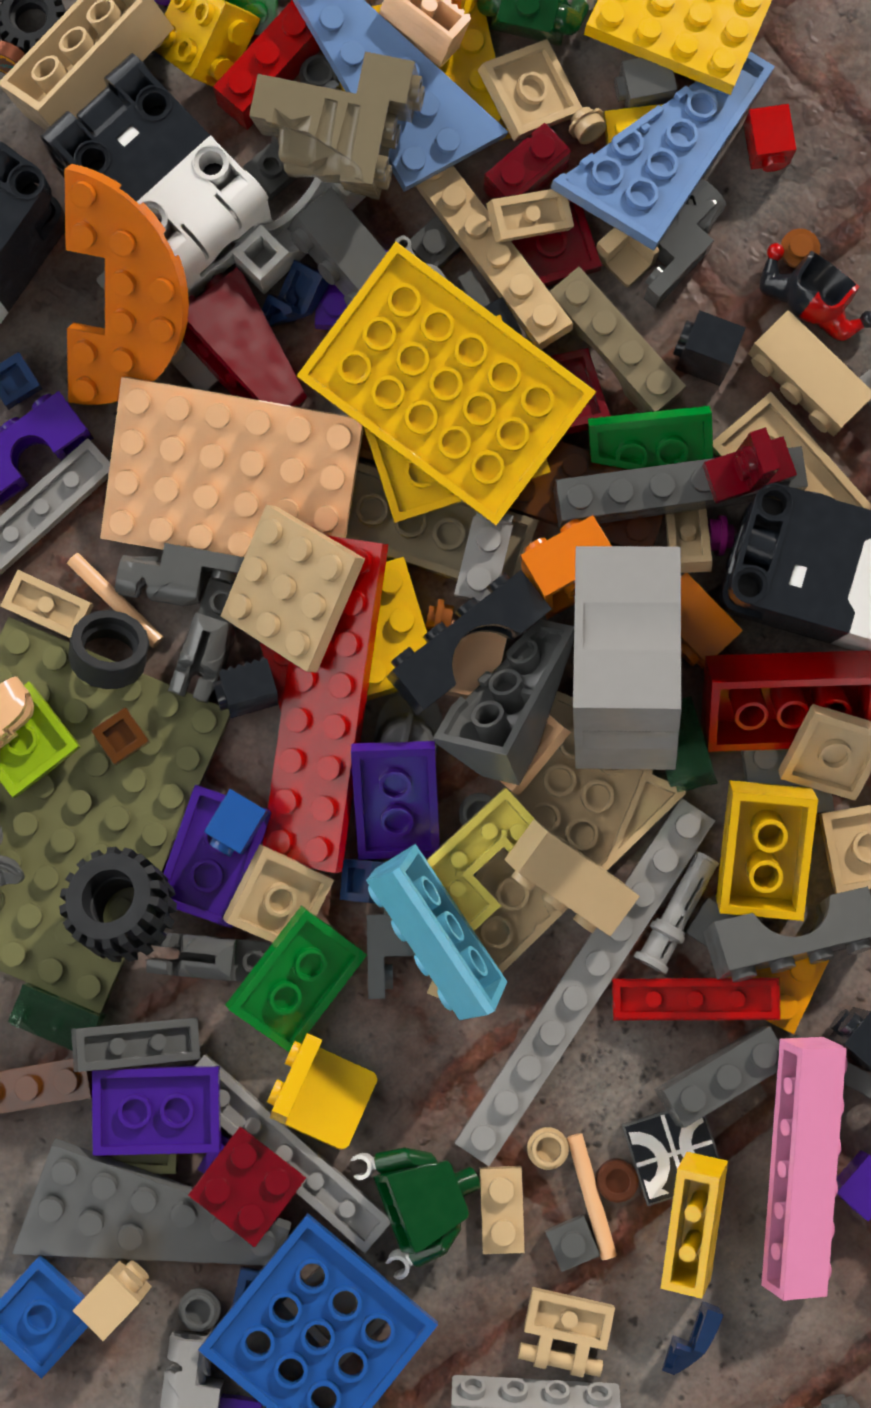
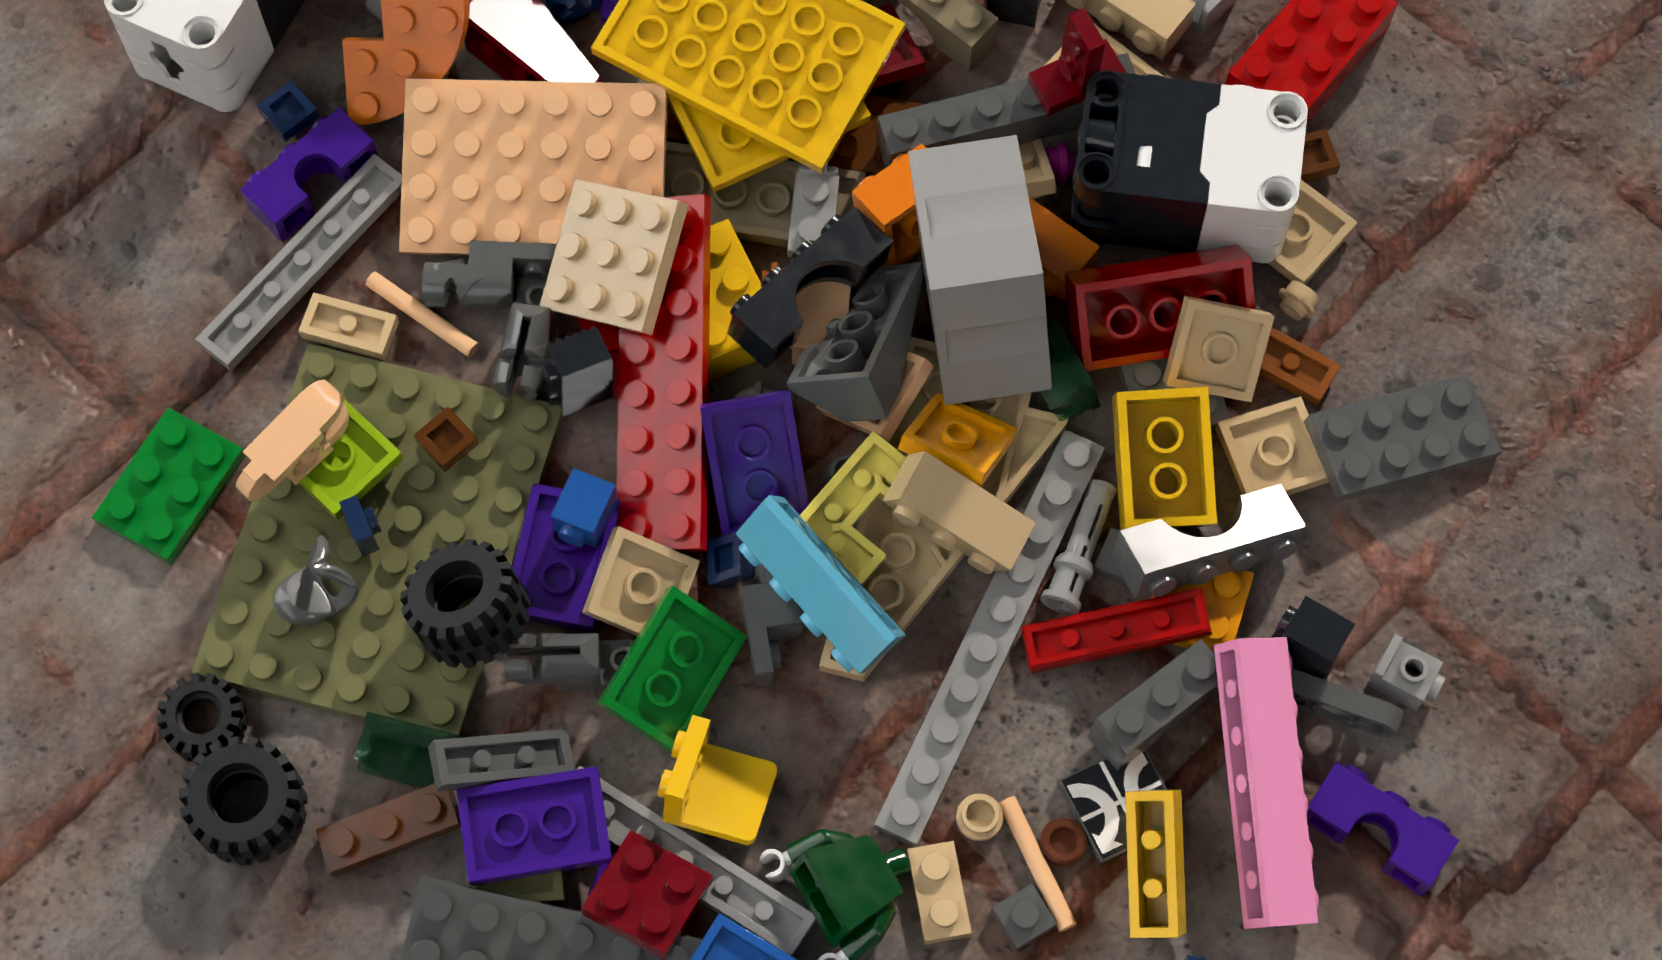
camera: 10 degrees left, 15 degrees down
black tyre [68,610,149,690] -> none
green wing [588,406,713,469] -> none
none -> dark blue plate [339,495,382,556]
none -> light orange plate [898,392,1018,487]

